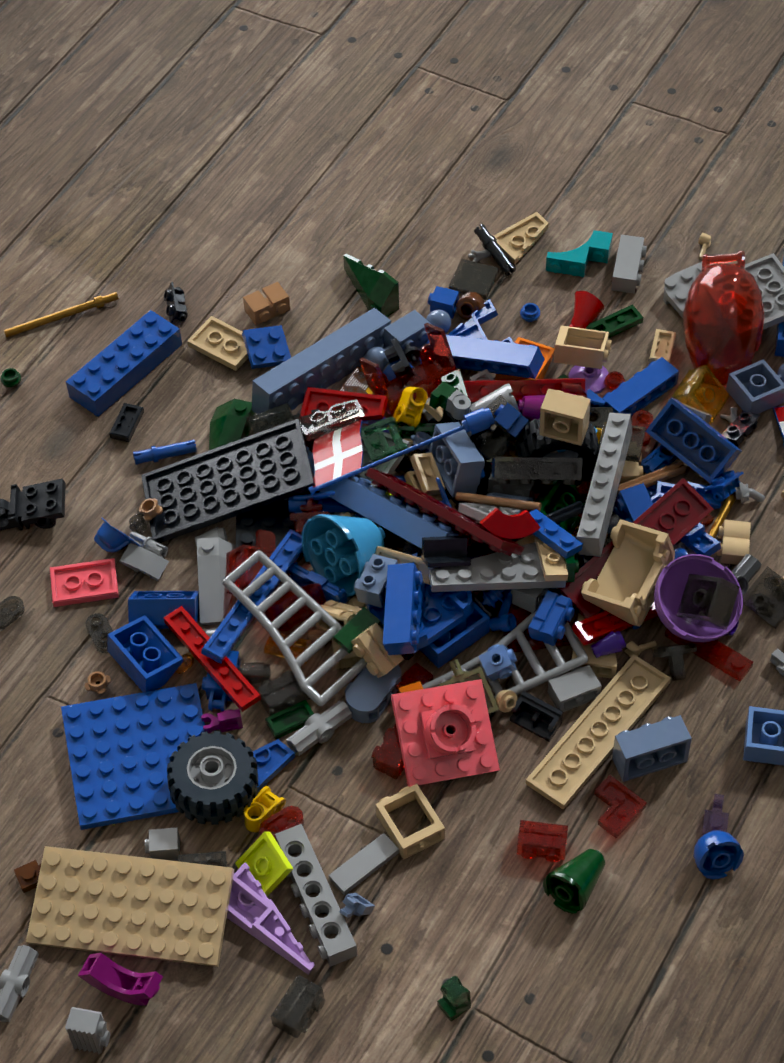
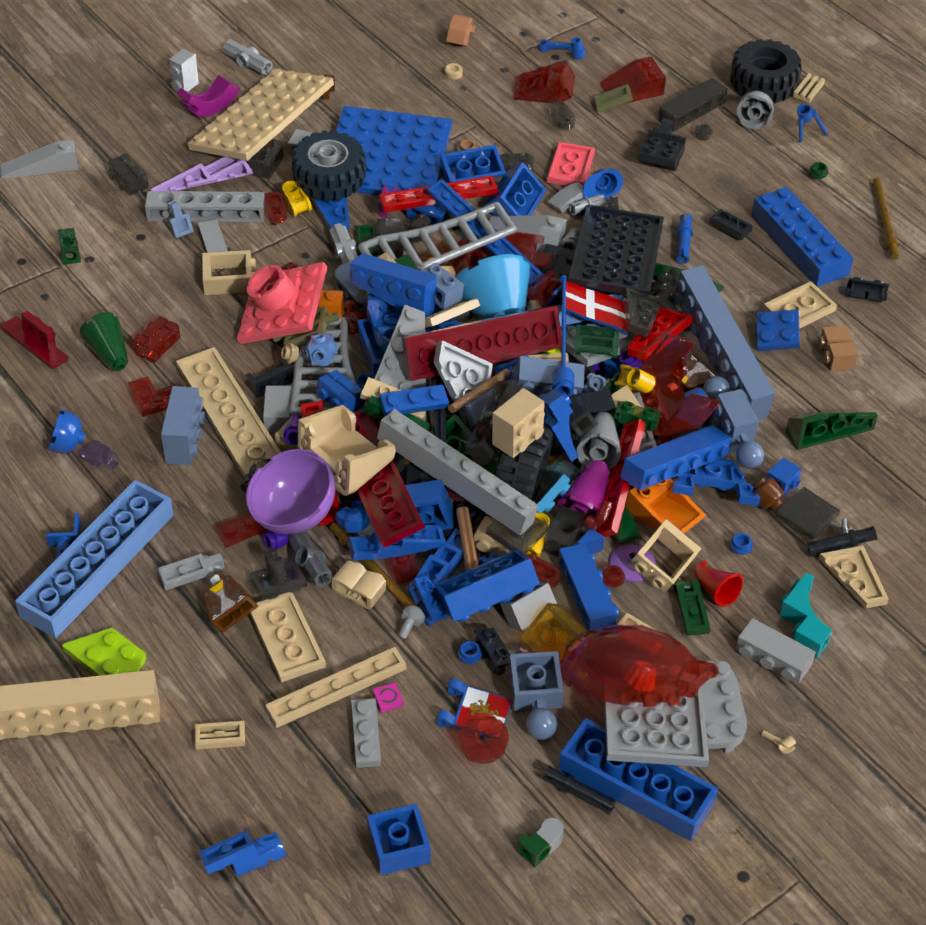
camera: 110 degrees right, 5 degrees down
medium nougat plate [139,498,163,521] -> none
neon yellow plate [235,831,293,897] -> none
black hips [384,338,420,378] -> none
black panel [421,535,471,568] -> none
leg [429,381,471,420] -> none
red tile [479,508,541,539] -> none
clear smoke brick [676,574,740,630] -> none
none -> dark red bracket [1,311,68,369]
none -> blue plate [458,641,482,664]

